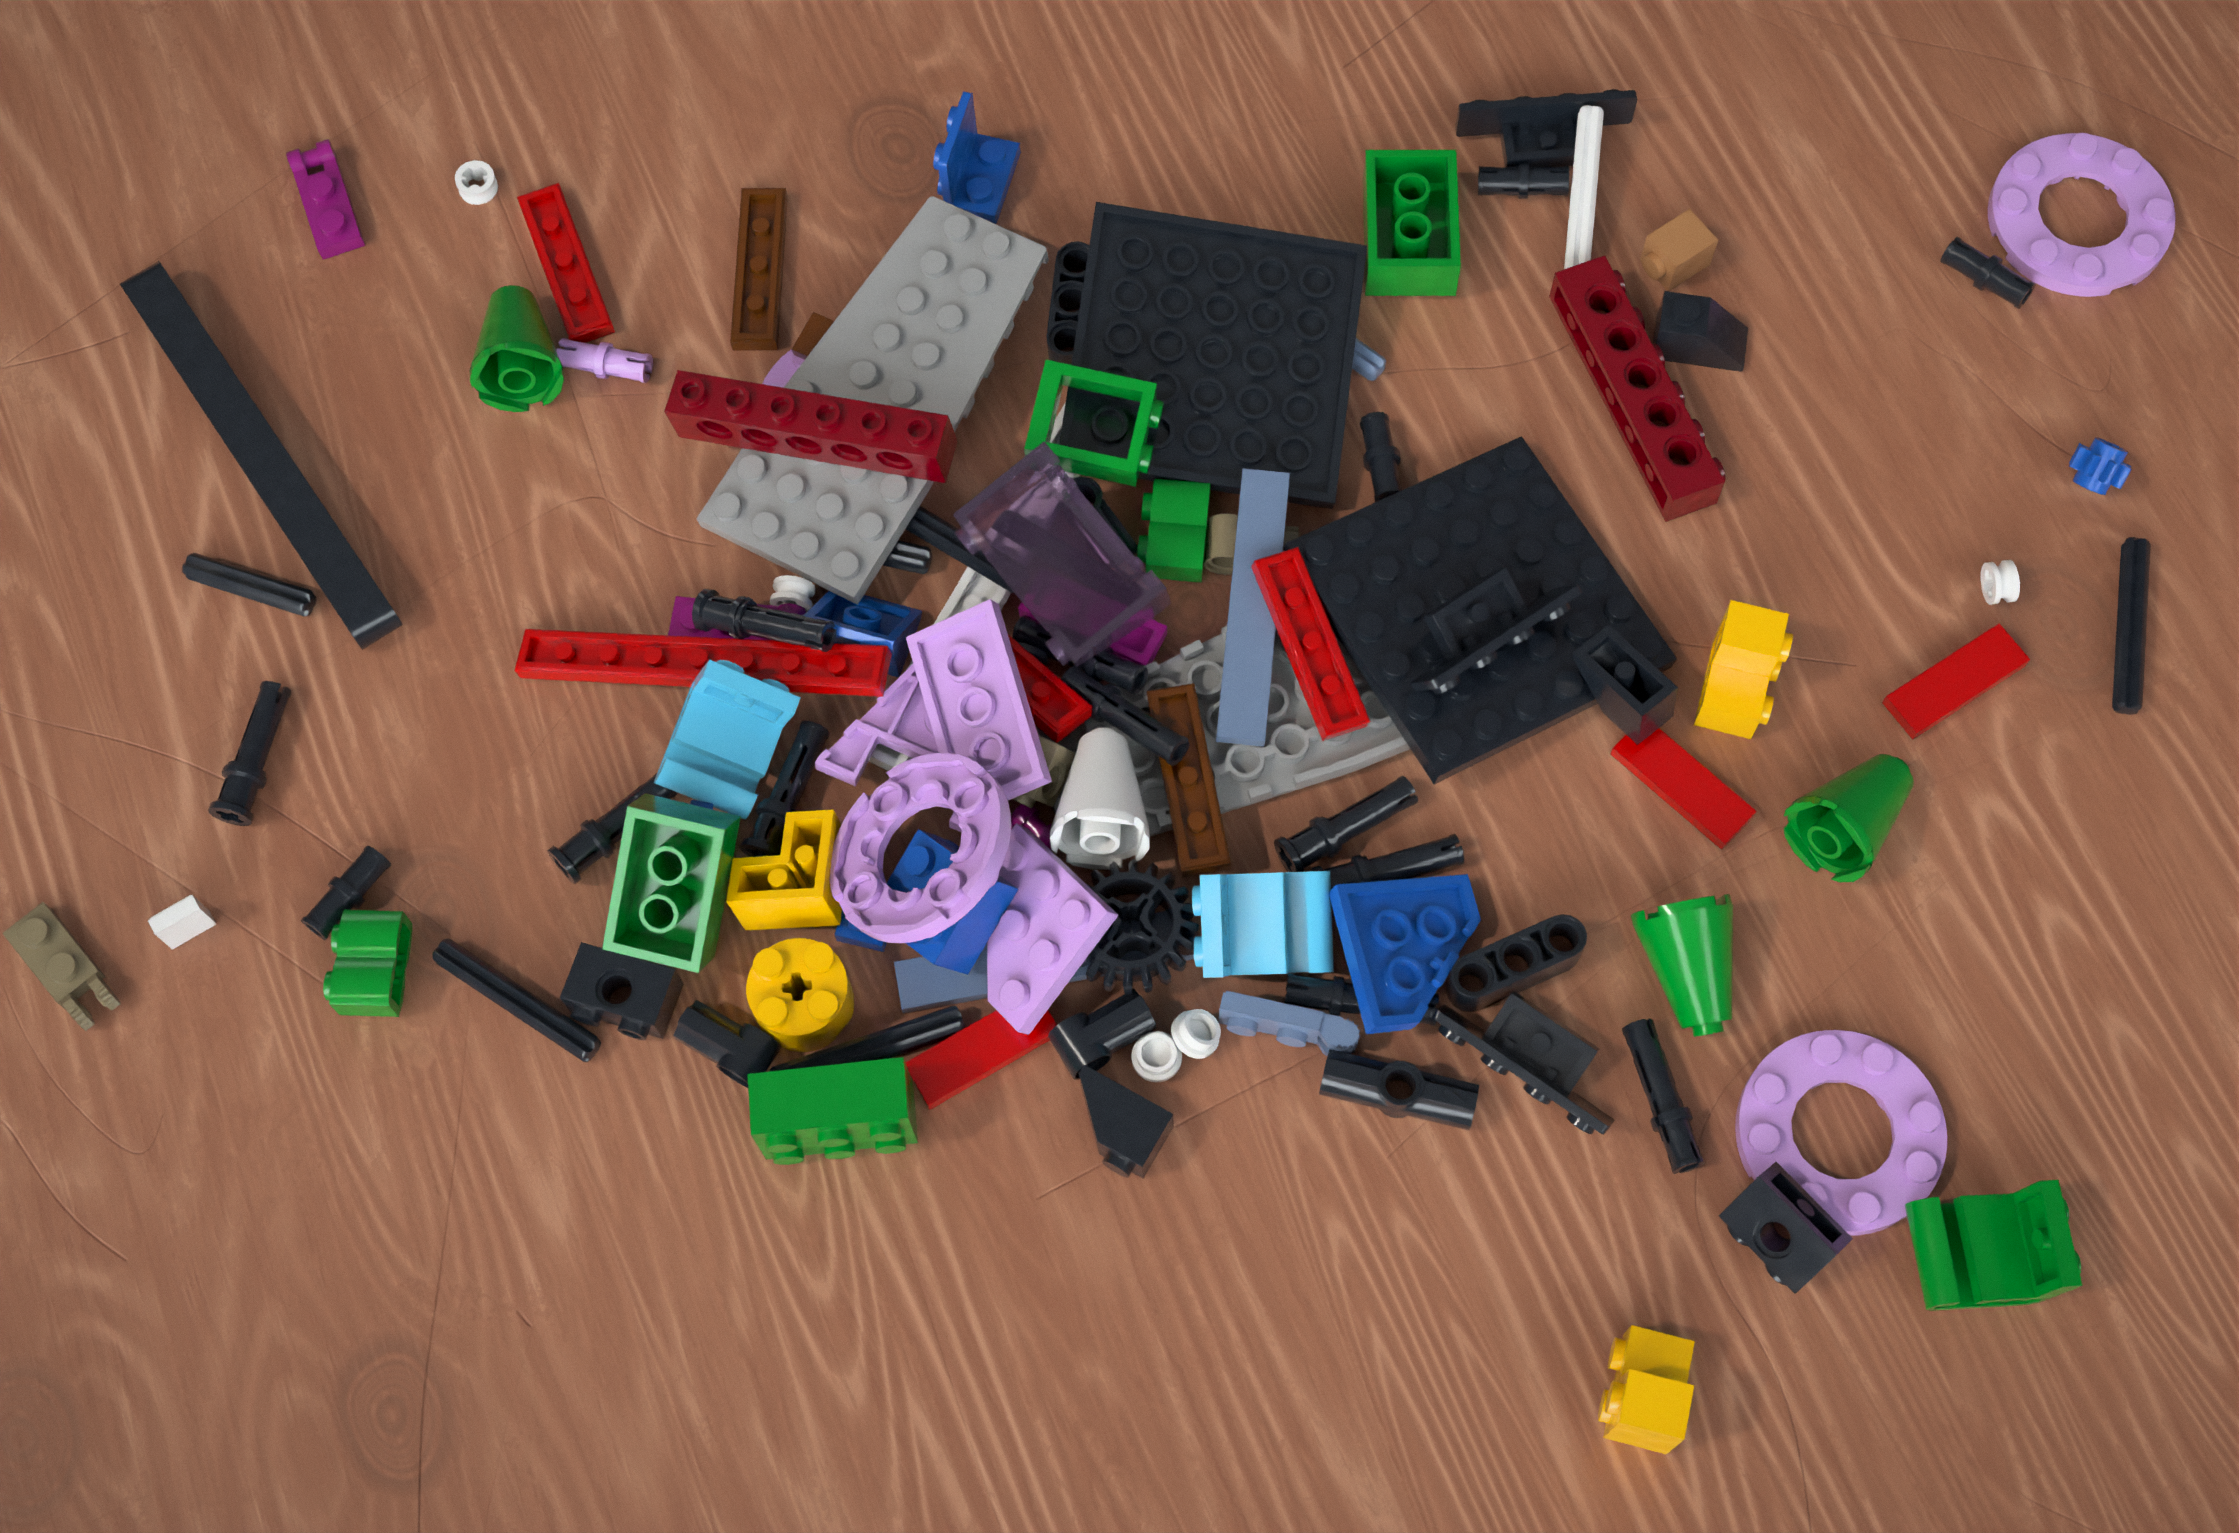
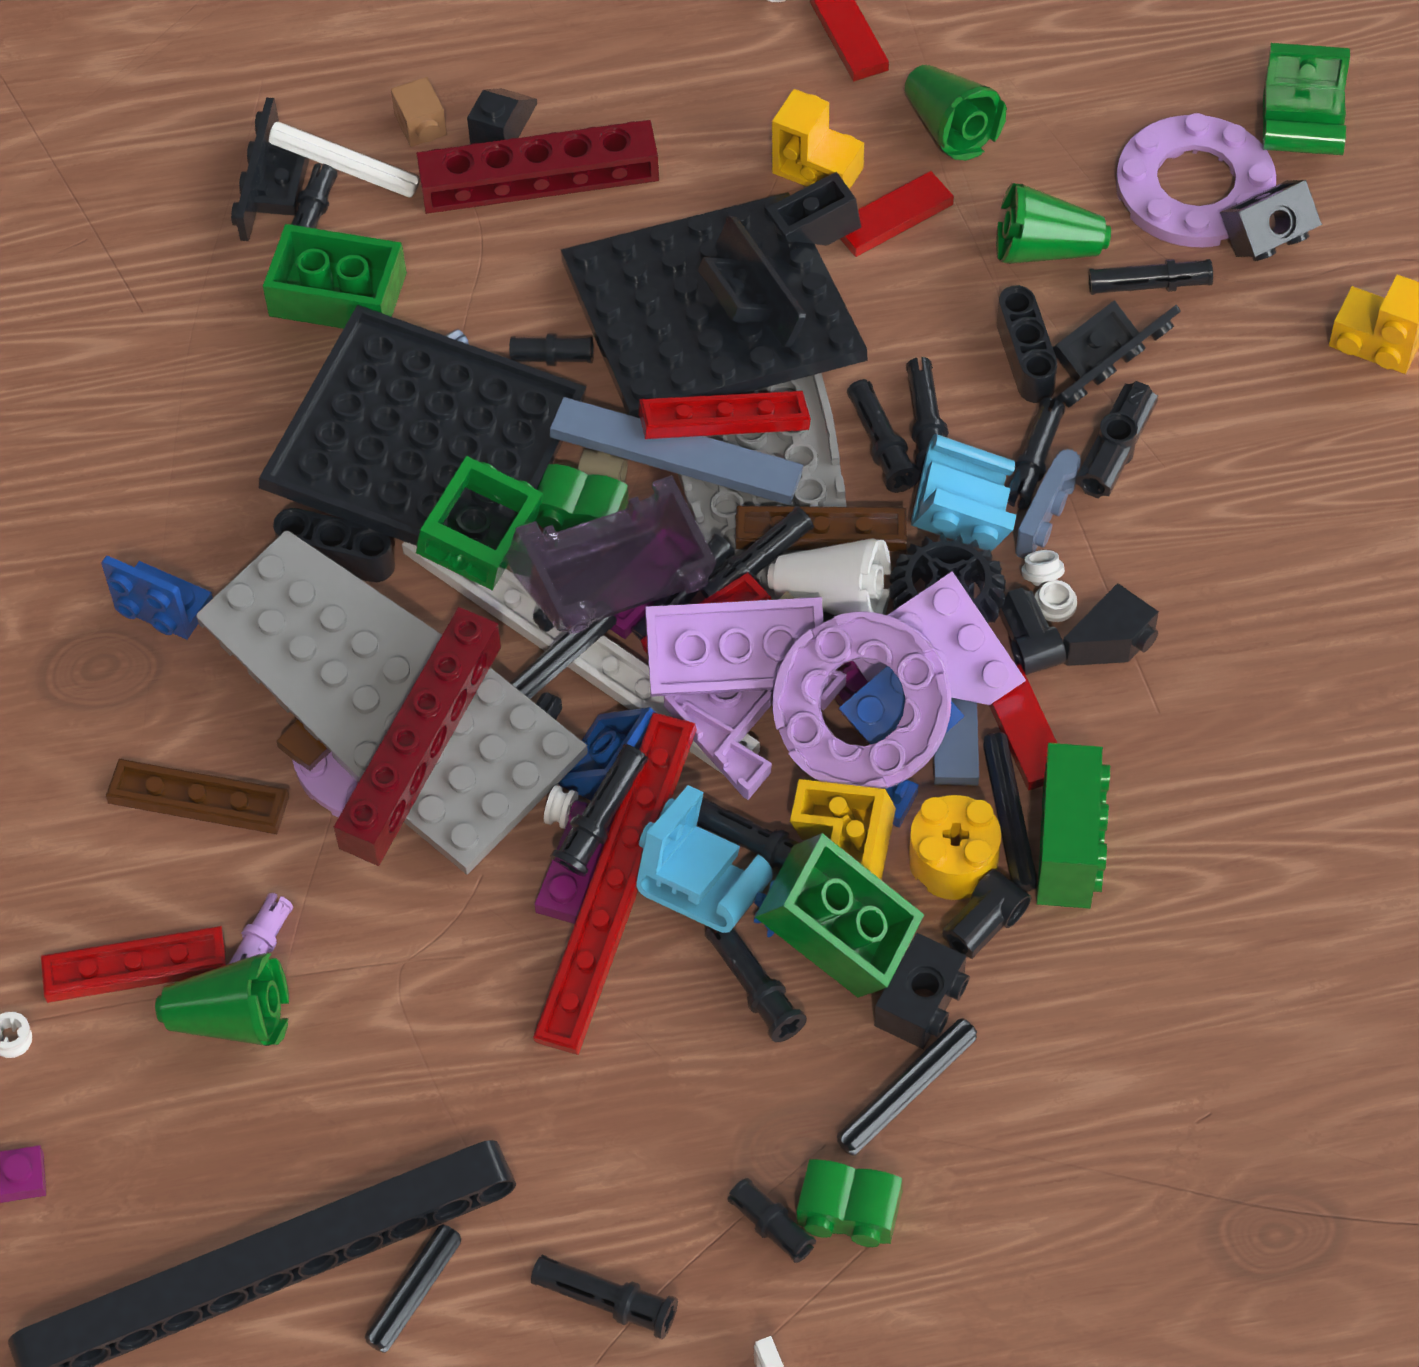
camera: 80 degrees left, 10 degrees down
blue plate [1329,874,1481,1034] -> none

